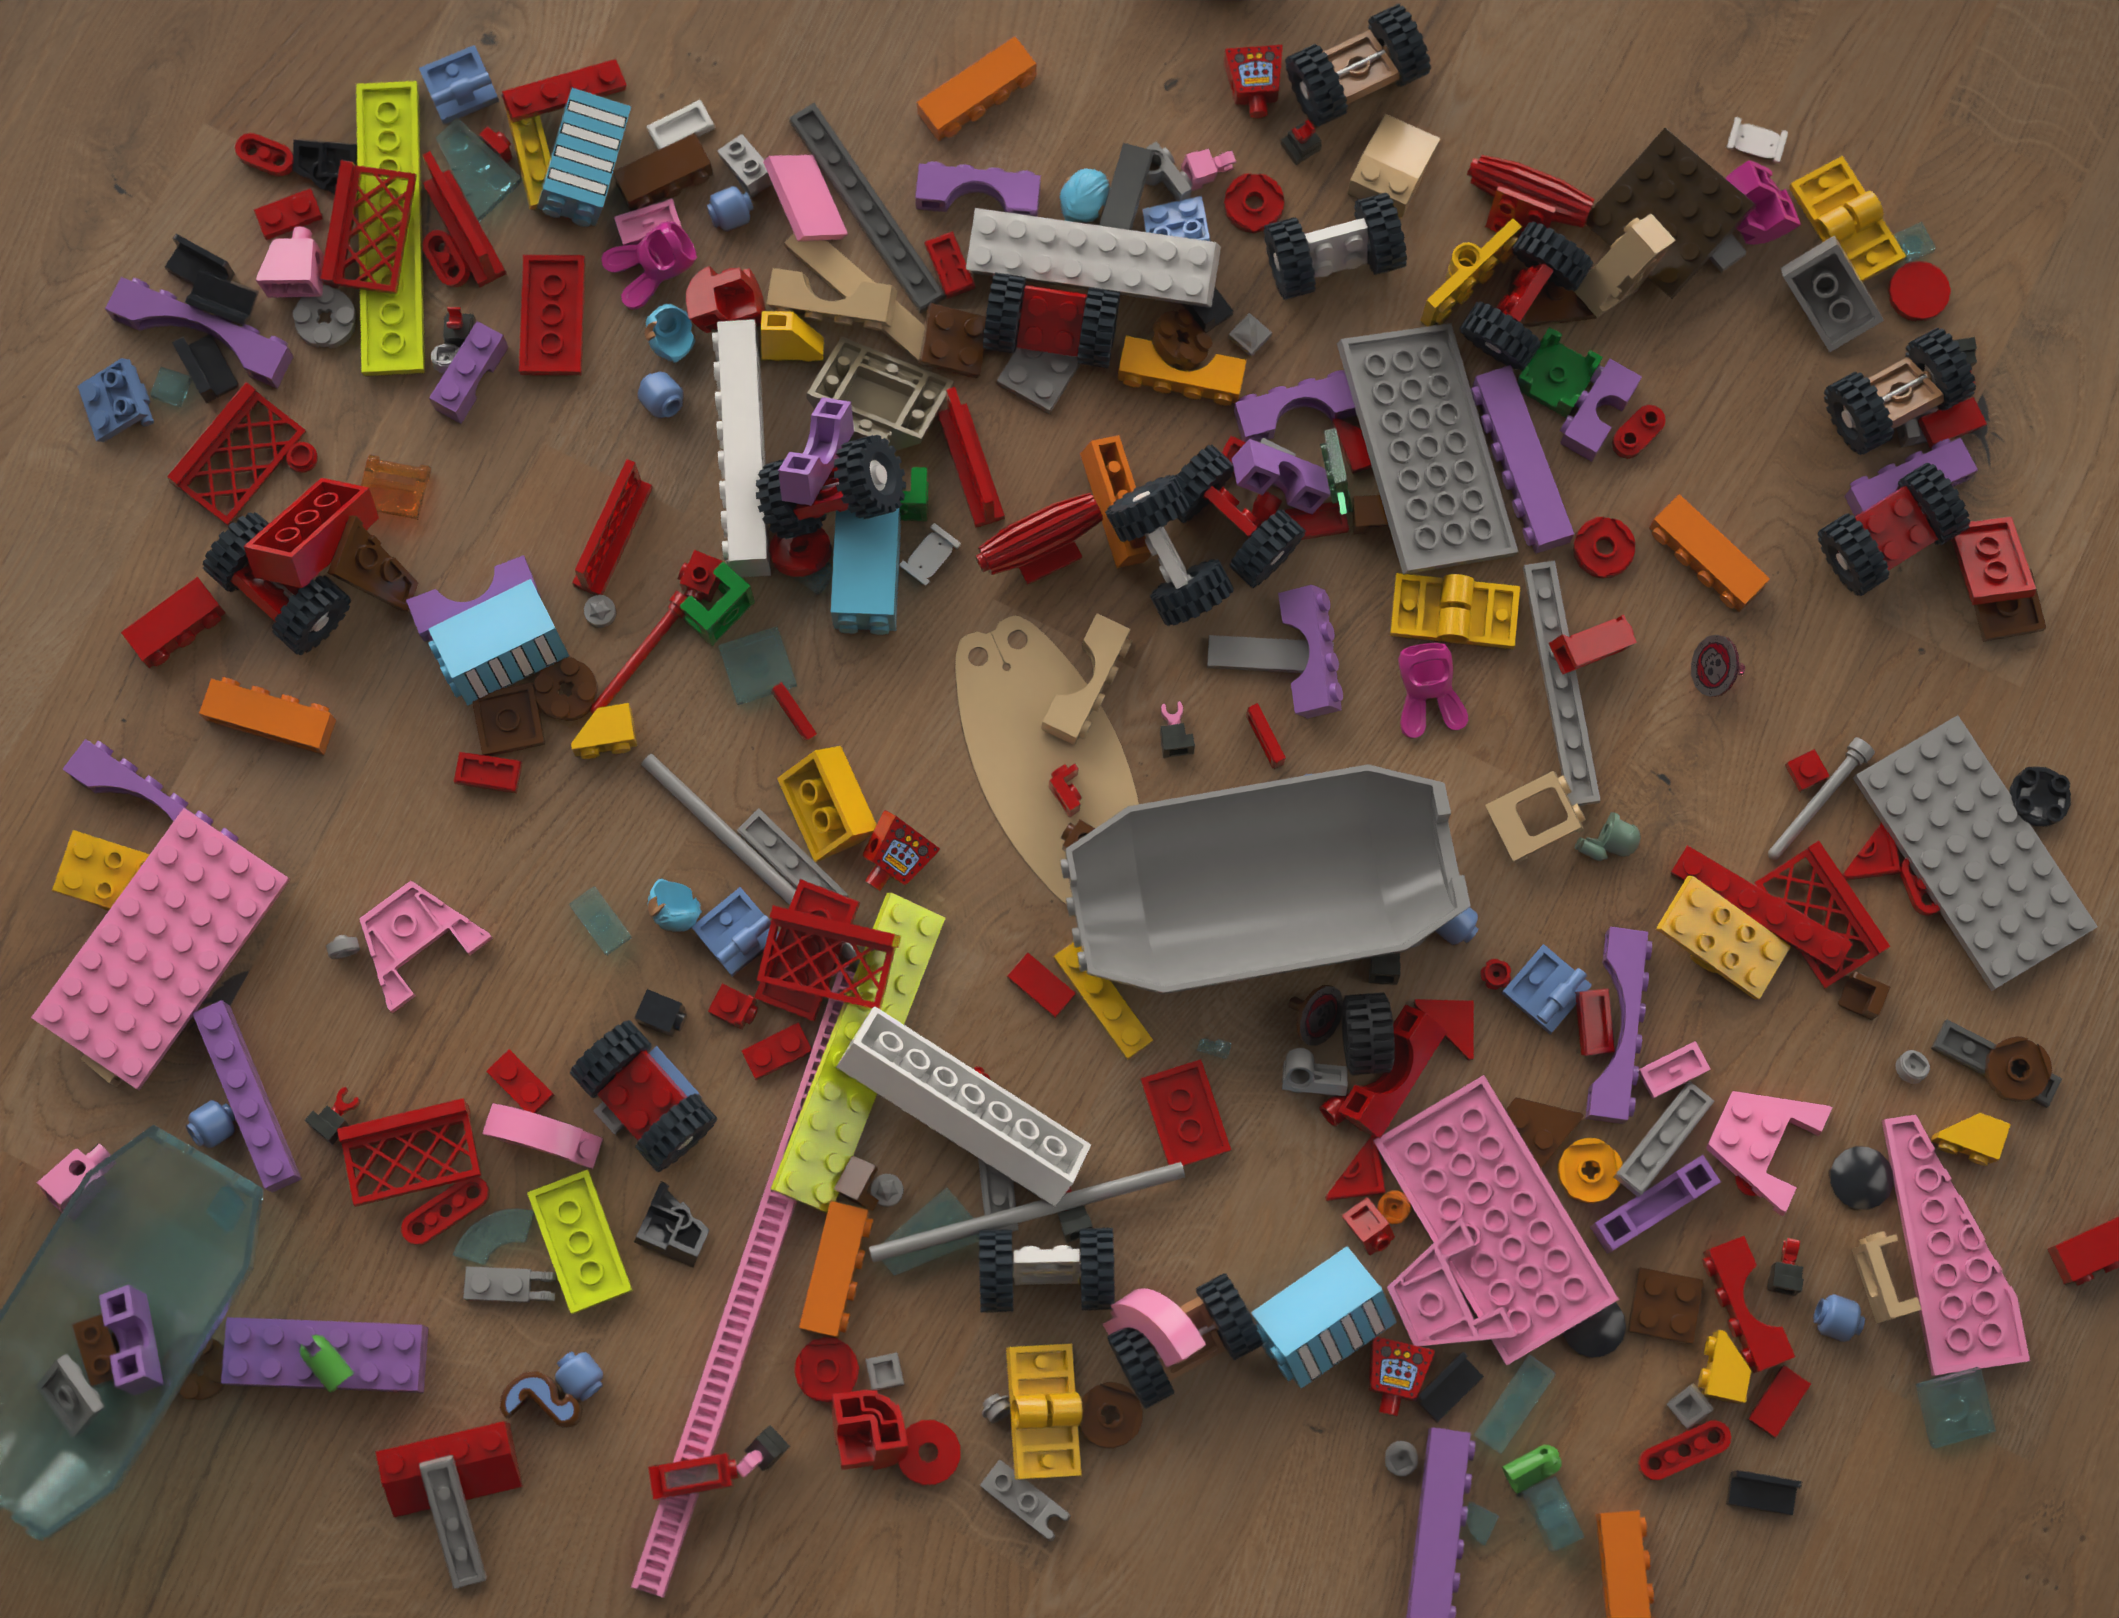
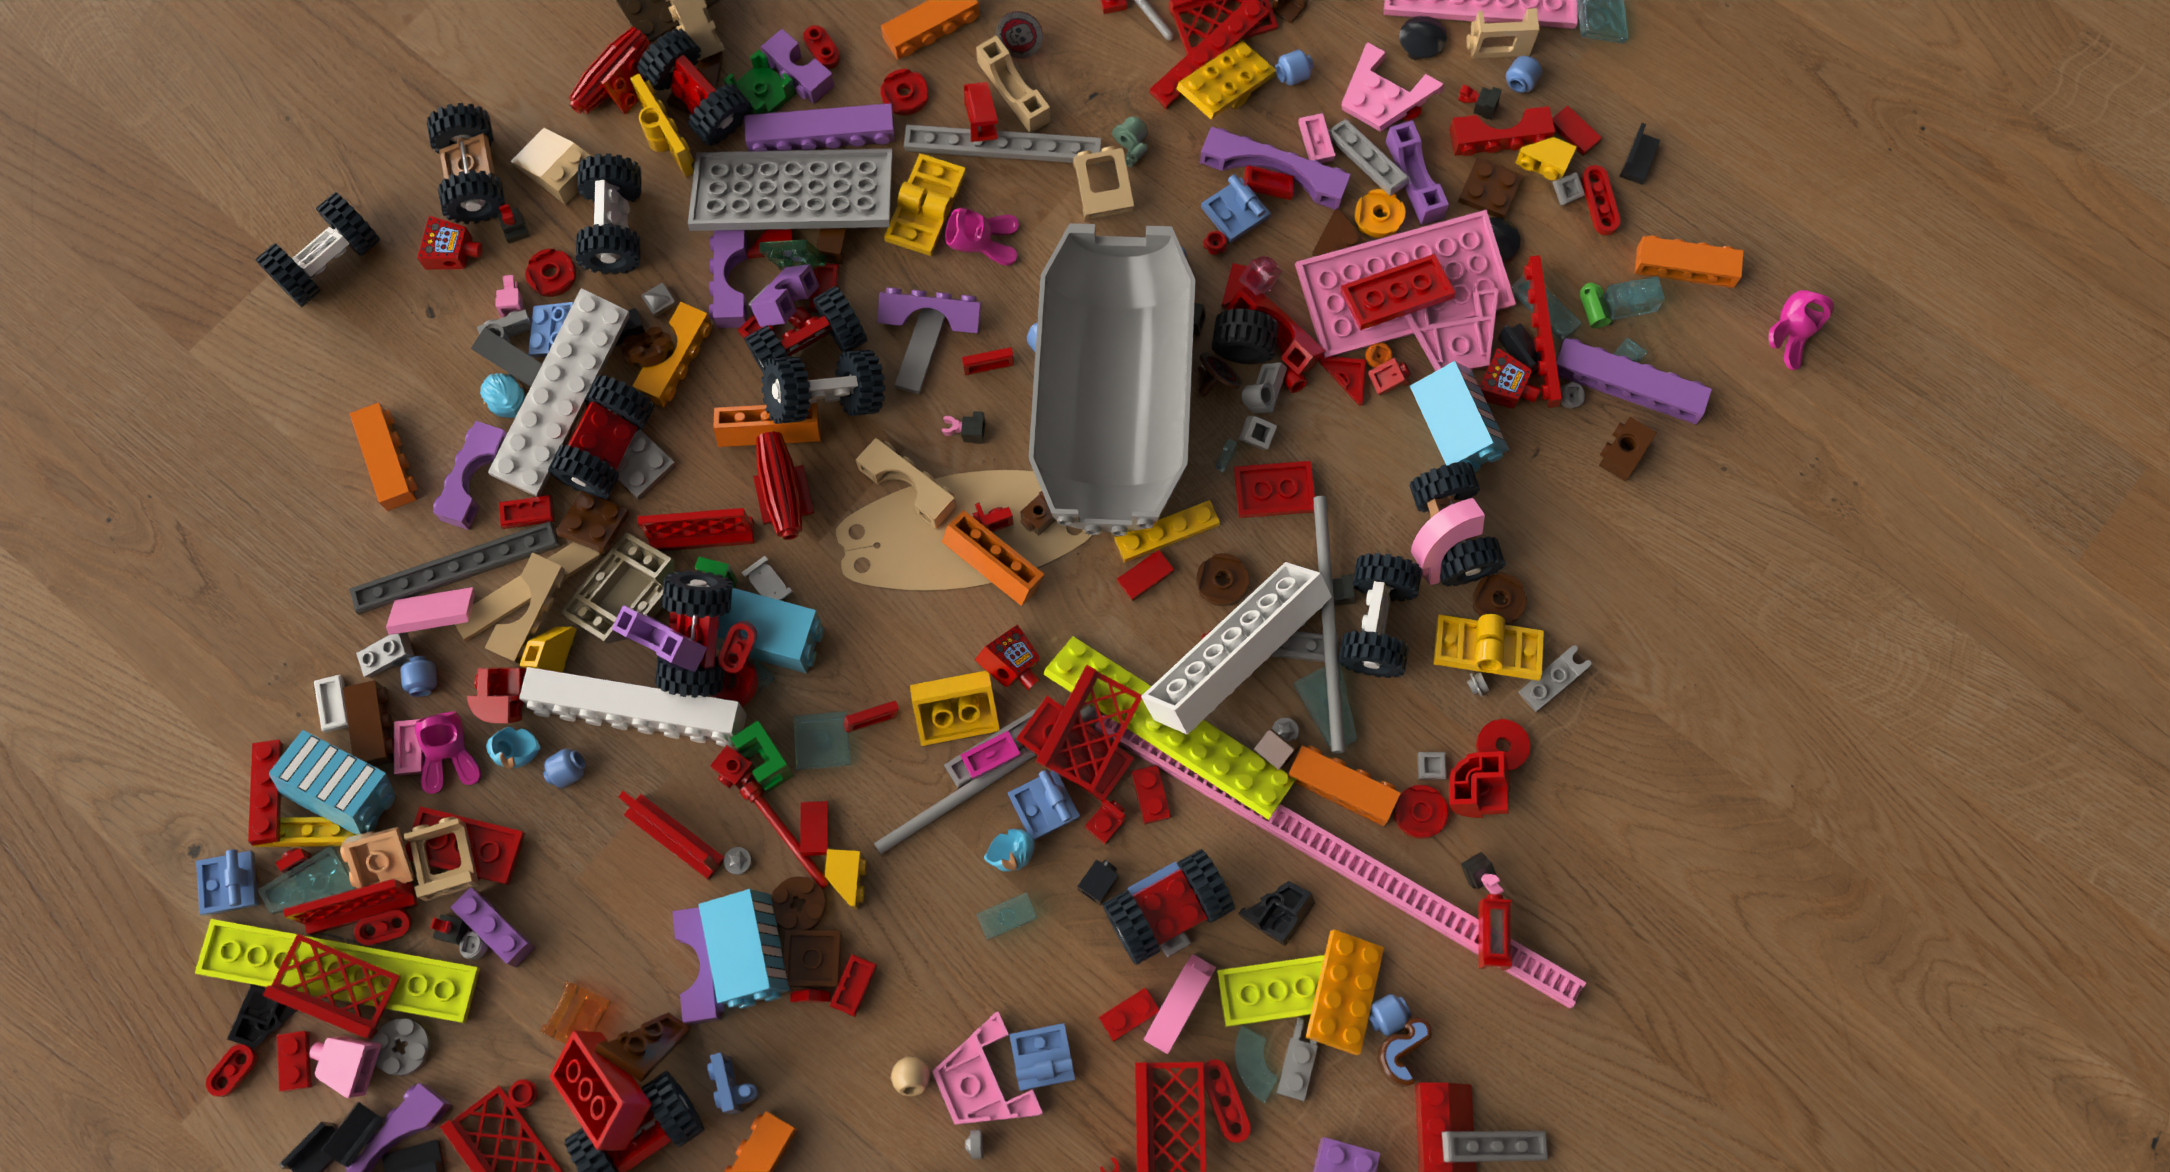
camera: 75 degrees left, 5 degrees down
none -> light nougat plate [340,827,415,889]
none -> tan window [404,817,479,901]
none -> medium blue plate [708,1053,759,1115]
none -> red plate [718,621,758,673]
none -> red tile [790,989,830,1003]
none -> red tile [800,801,828,856]
none -> tan piece [891,1057,930,1096]
none -> orange brick [942,510,1045,606]
none -> dark pink plate [960,731,1021,780]
none -> tan arch [976,35,1051,133]
none -> medium blue plate [1009,1023,1075,1091]
none -> reddish brown plate [1196,553,1249,606]
none -> light grey brick [1238,416,1277,450]
none -> clear pink brick [1239,256,1283,296]
none -> medium blue head [1276,50,1314,86]
none -> light orange plate [1306,929,1384,1055]
none -> red plate [1341,254,1456,331]
none -> red plate [1524,255,1562,408]
none -> reddish brown brick [1599,417,1657,481]

